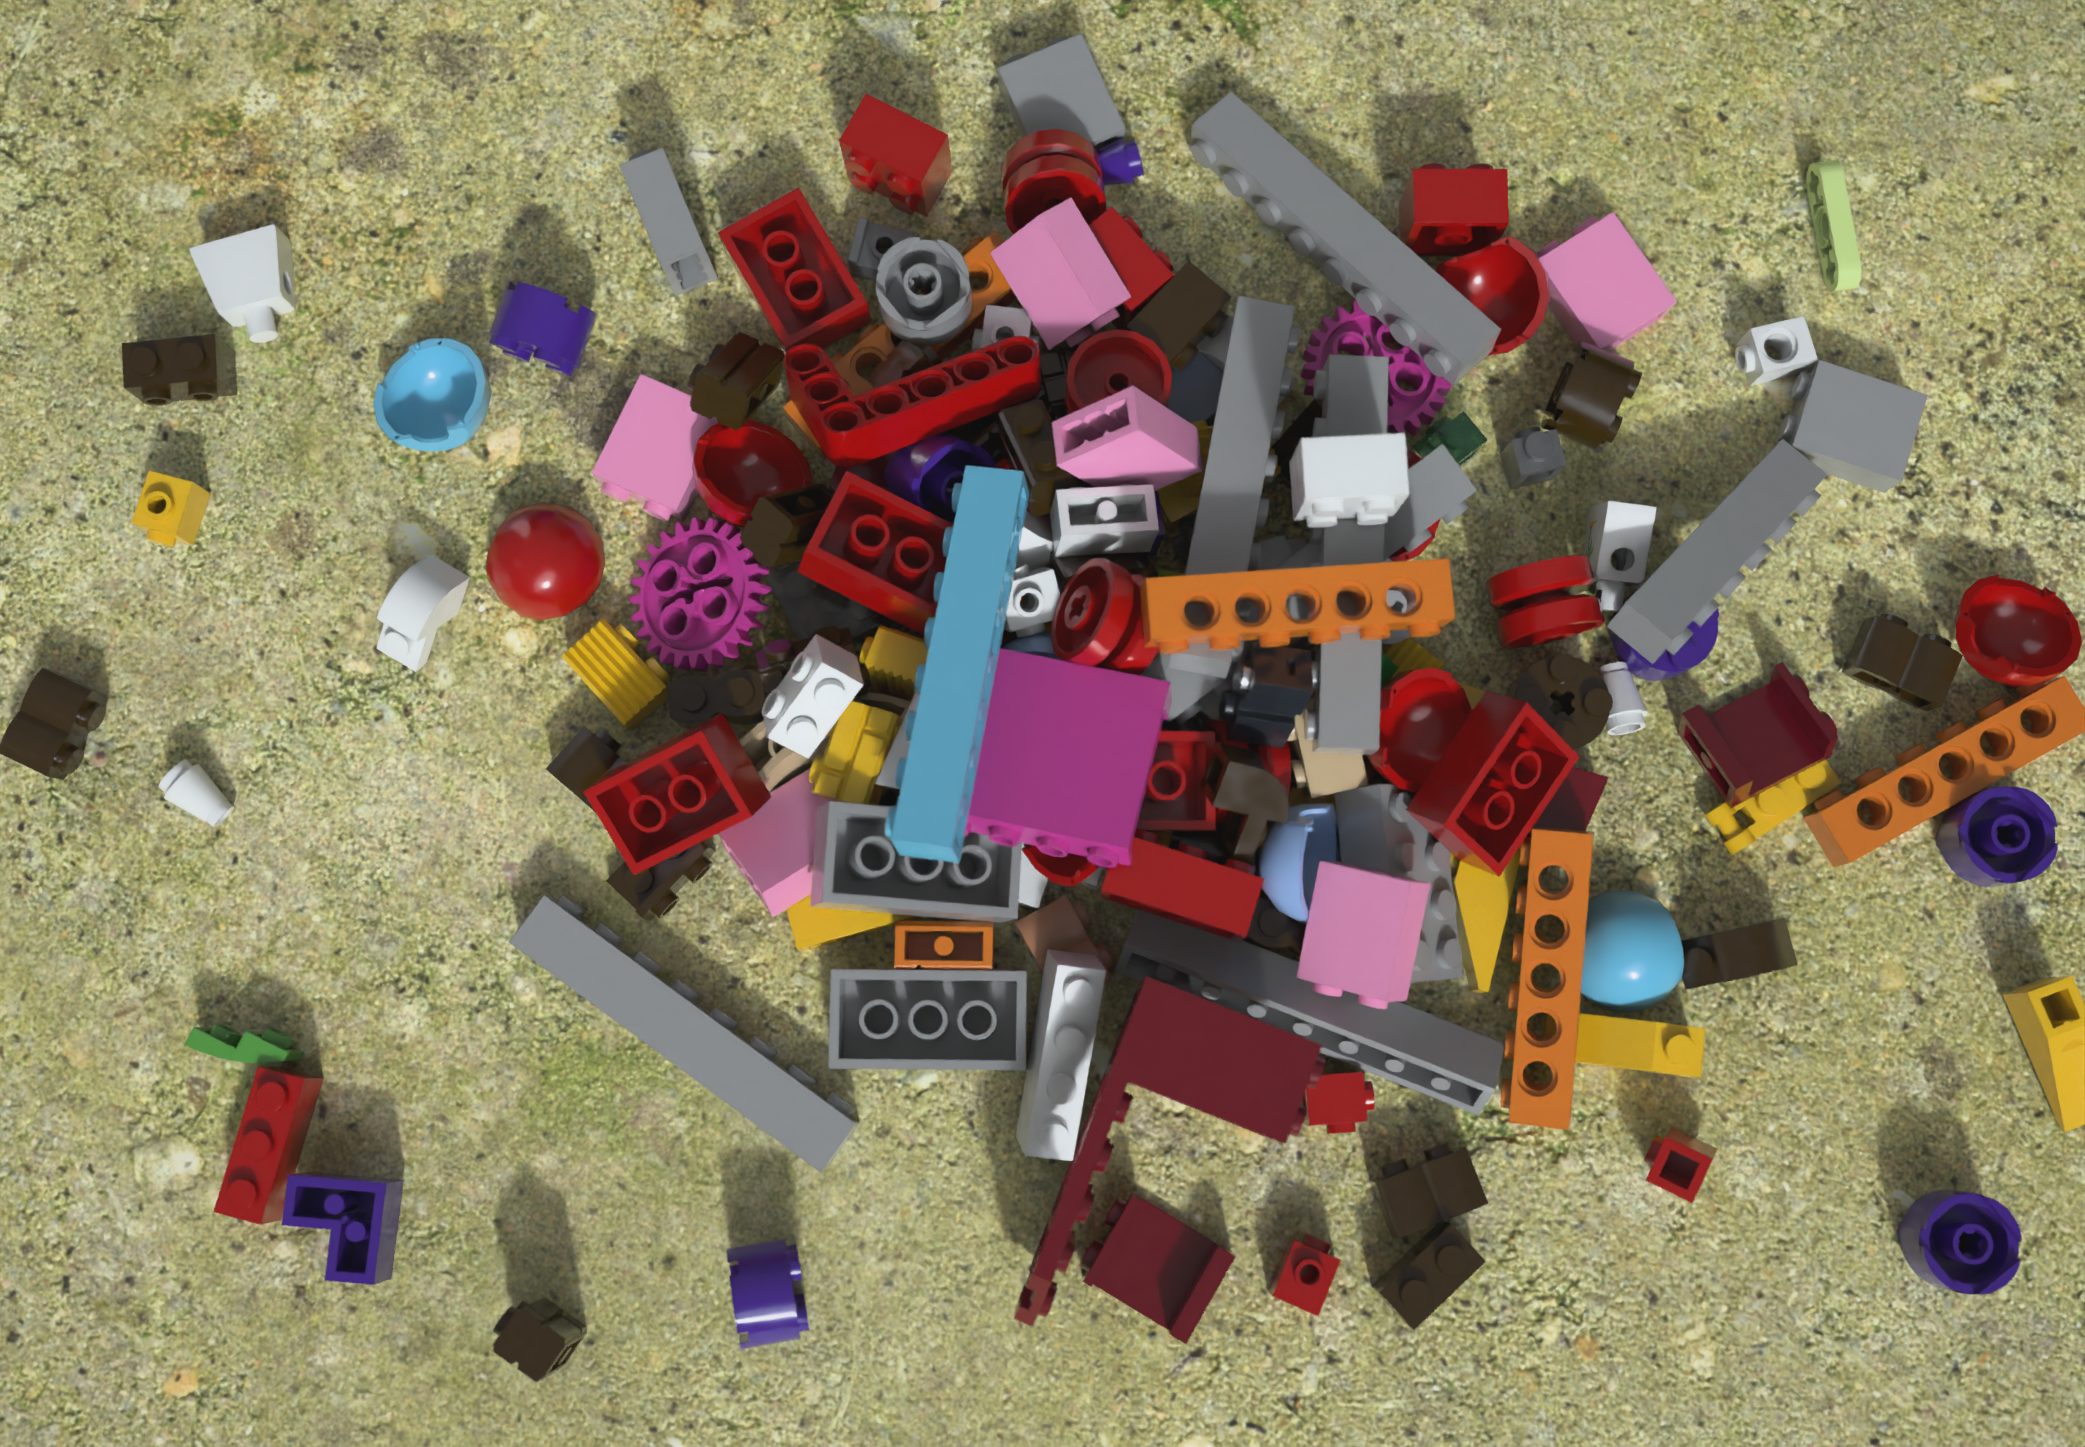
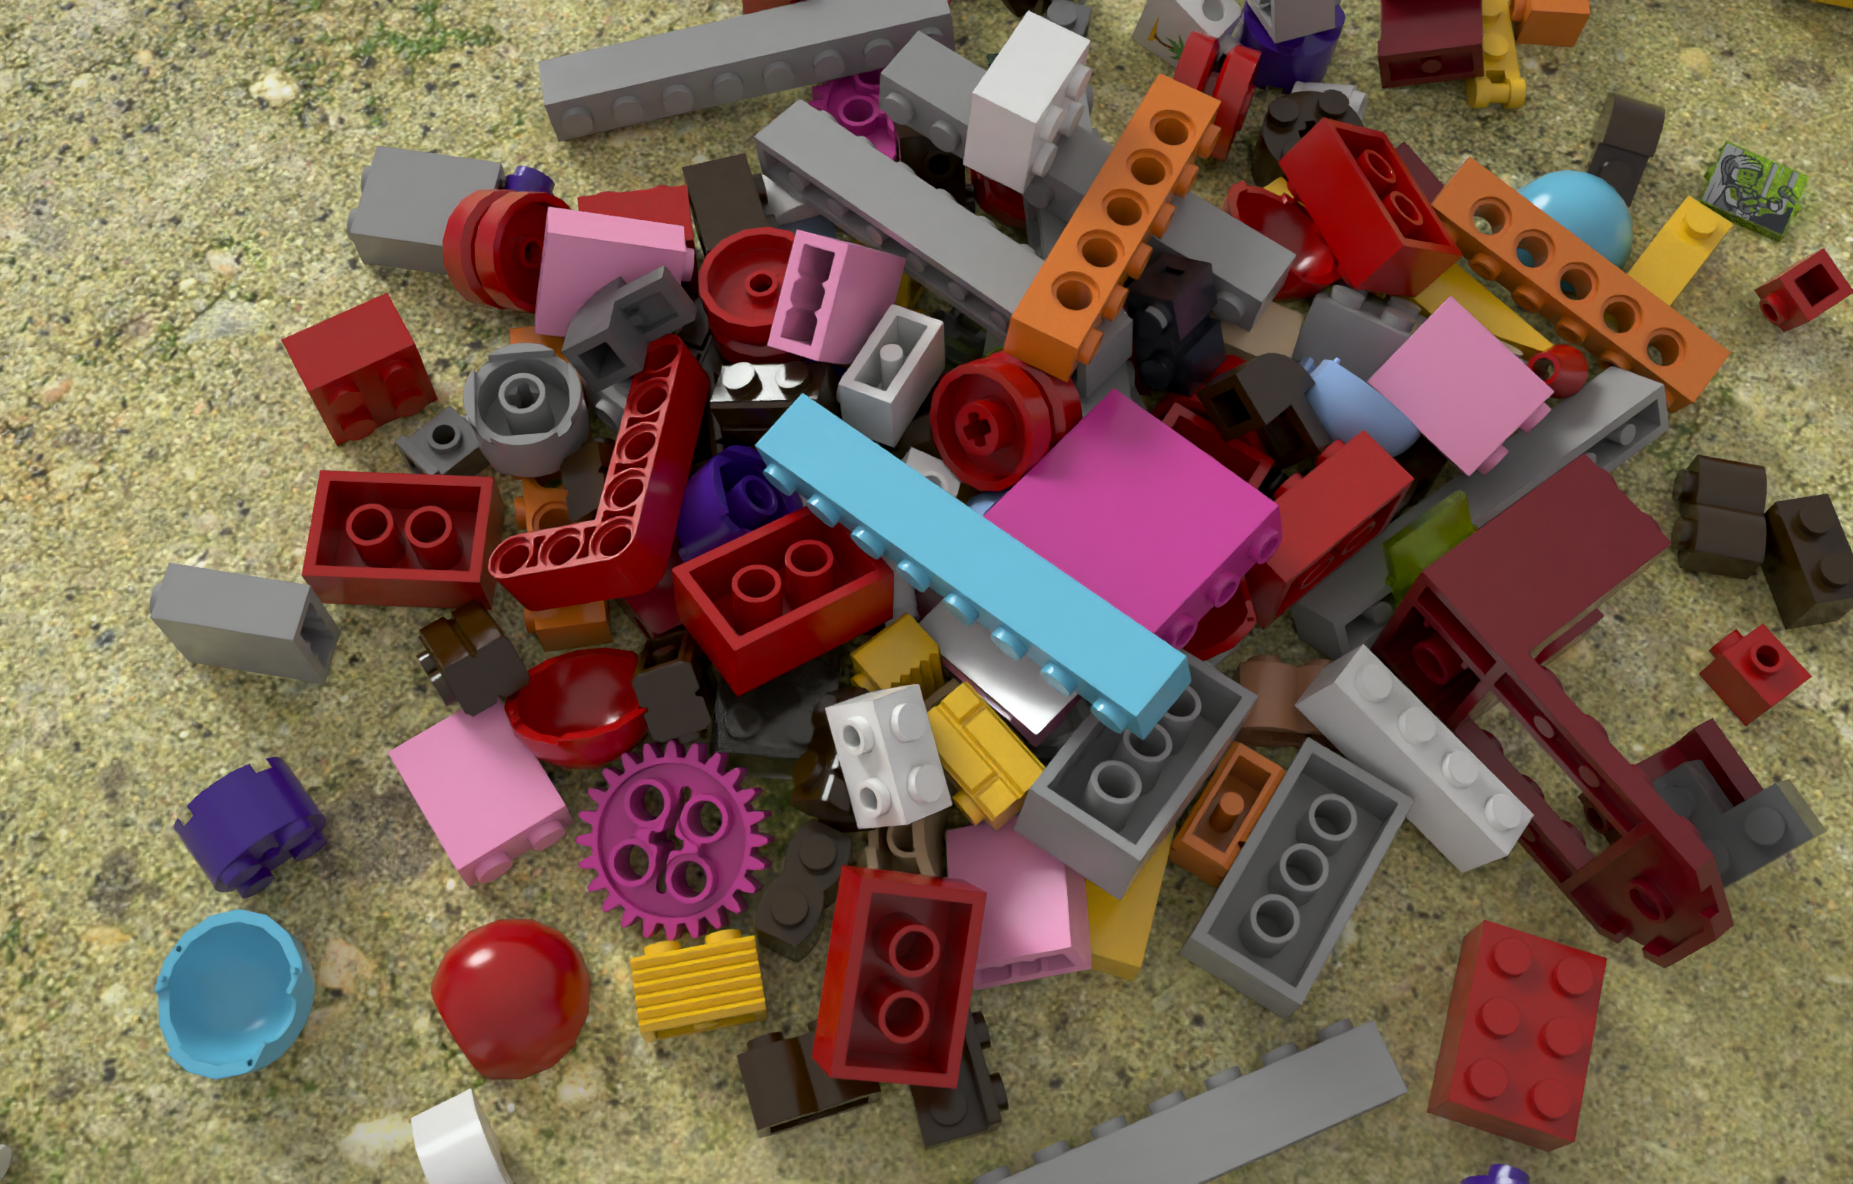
camera: 65 degrees left, 15 degrees down
none -> dark grey brick [561,265,697,393]
none -> clear neon green piece [1382,489,1477,609]
none -> red brick [1427,920,1607,1152]
none -> red cone [1527,344,1588,399]
none -> dark grey brick [1653,759,1827,889]
none -> piece [1698,141,1809,243]

